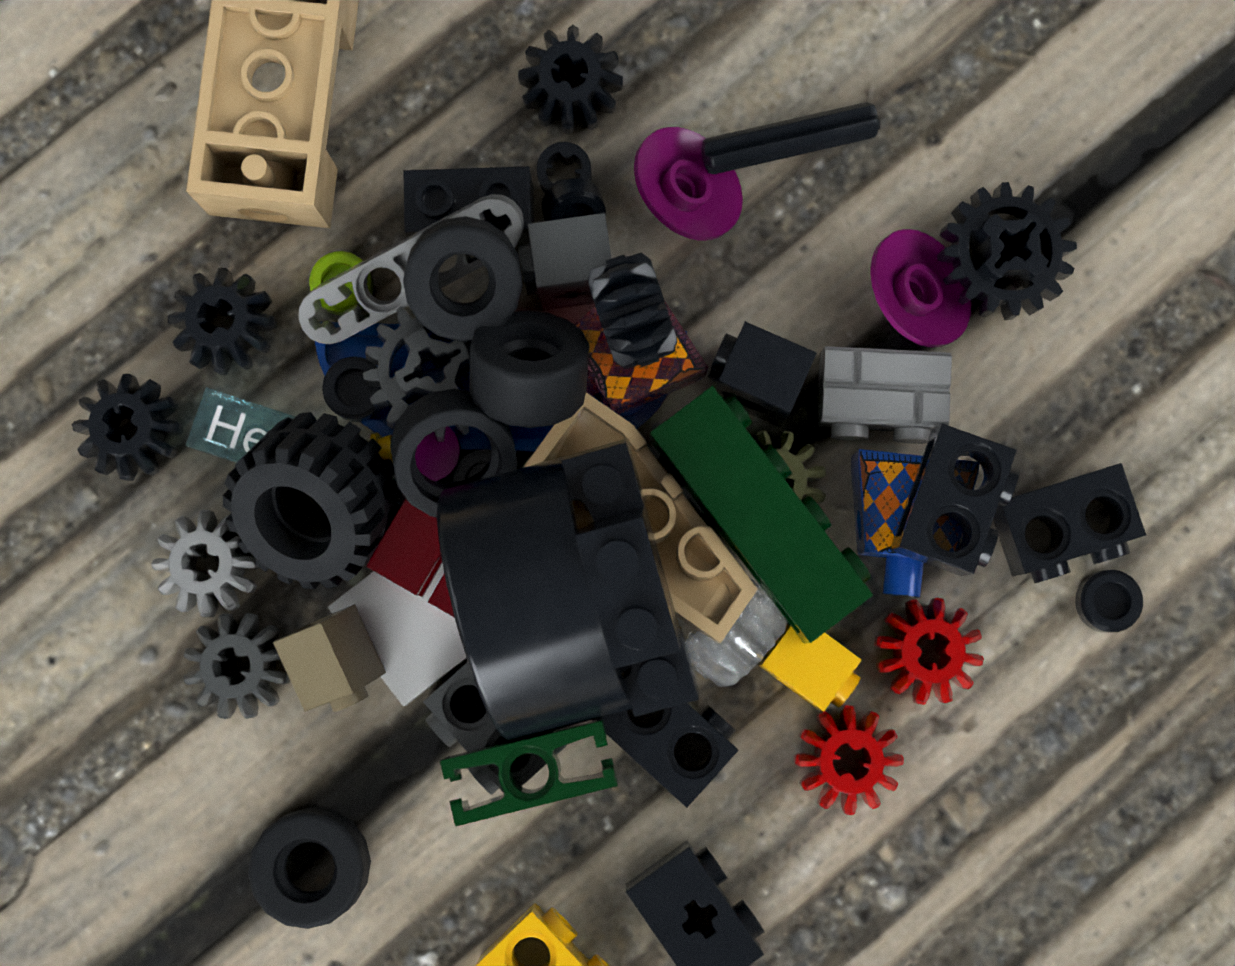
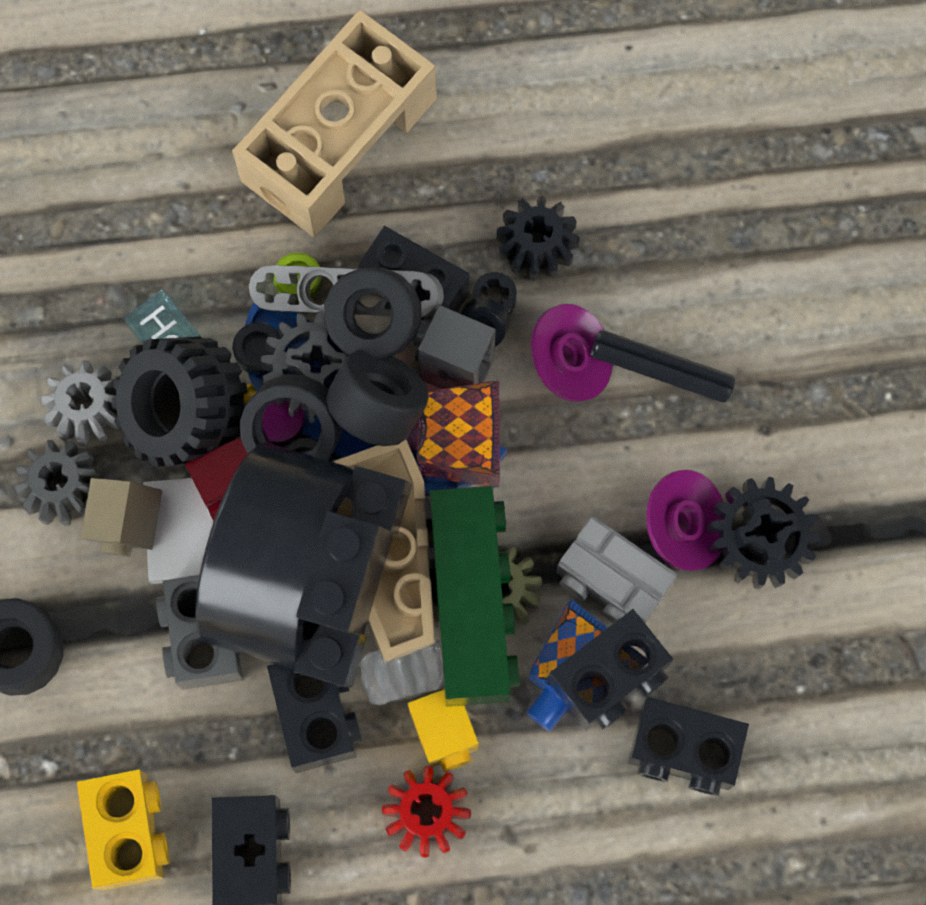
camera: 30 degrees right, 10 degrees down
black gear [71,374,184,481] -> none
black gear [167,268,277,375] -> none
dark green piece [440,718,618,827] -> none
black gear [588,252,677,369] -> none
black brick [708,321,817,427] -> none
red gear [874,598,984,705] -> none
black tile [1075,570,1143,633] -> none

